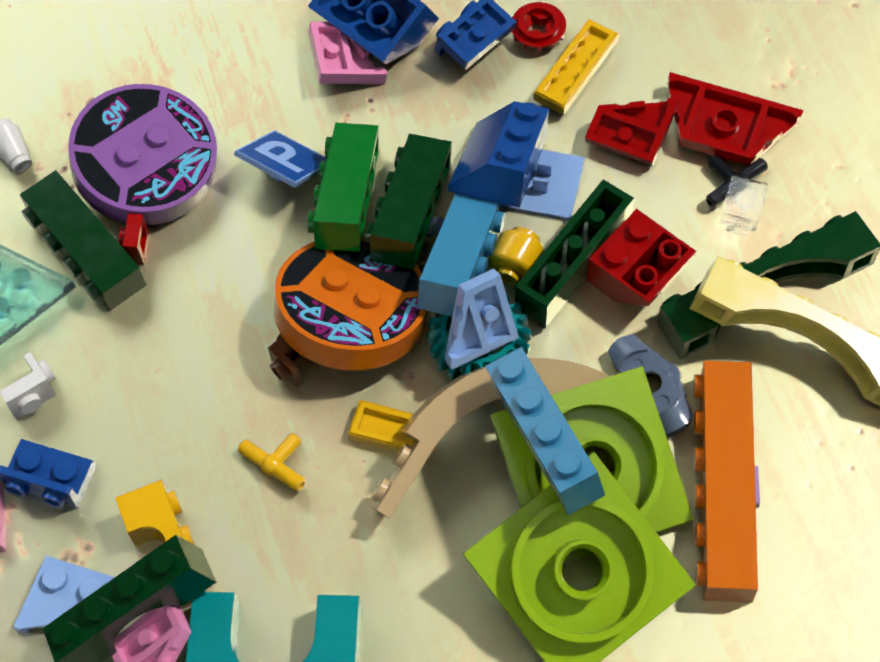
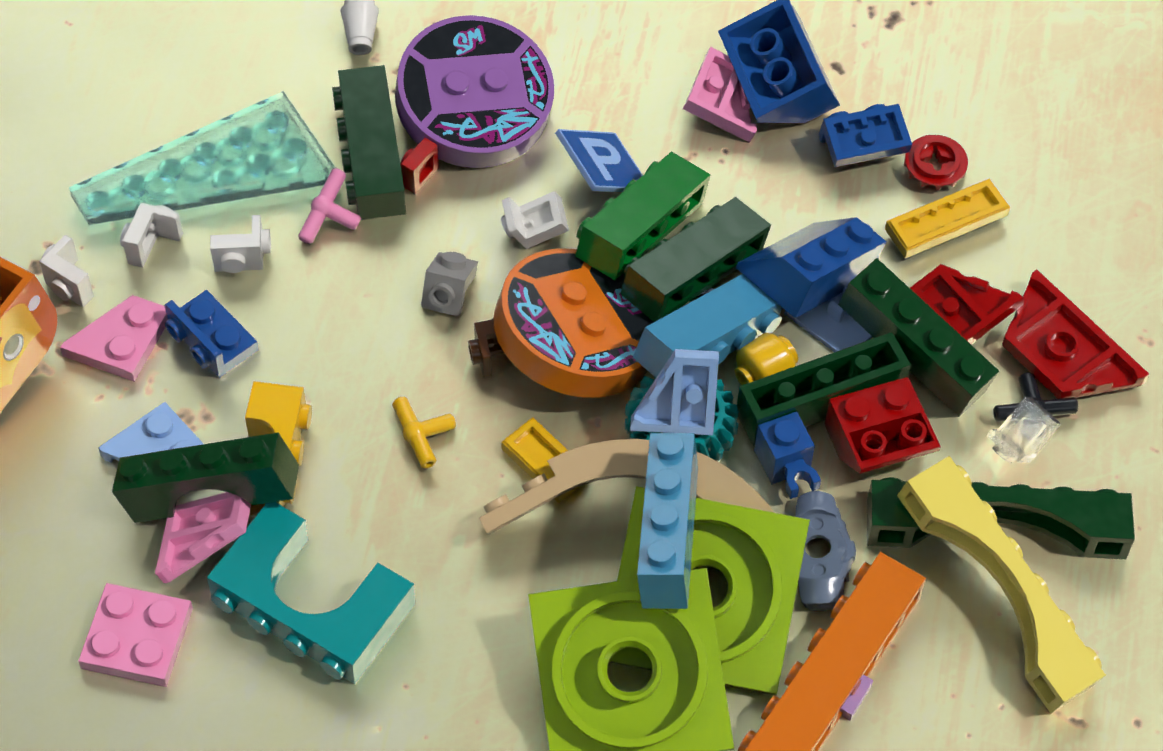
camera: 25 degrees right, 5 degrees down
none -> bright pink piece [298,168,361,244]
none -> light grey bracket [421,252,478,316]
none -> white bracket [501,191,569,249]
none -> blue brick [754,411,821,499]
none -> dark green brick [838,258,999,417]

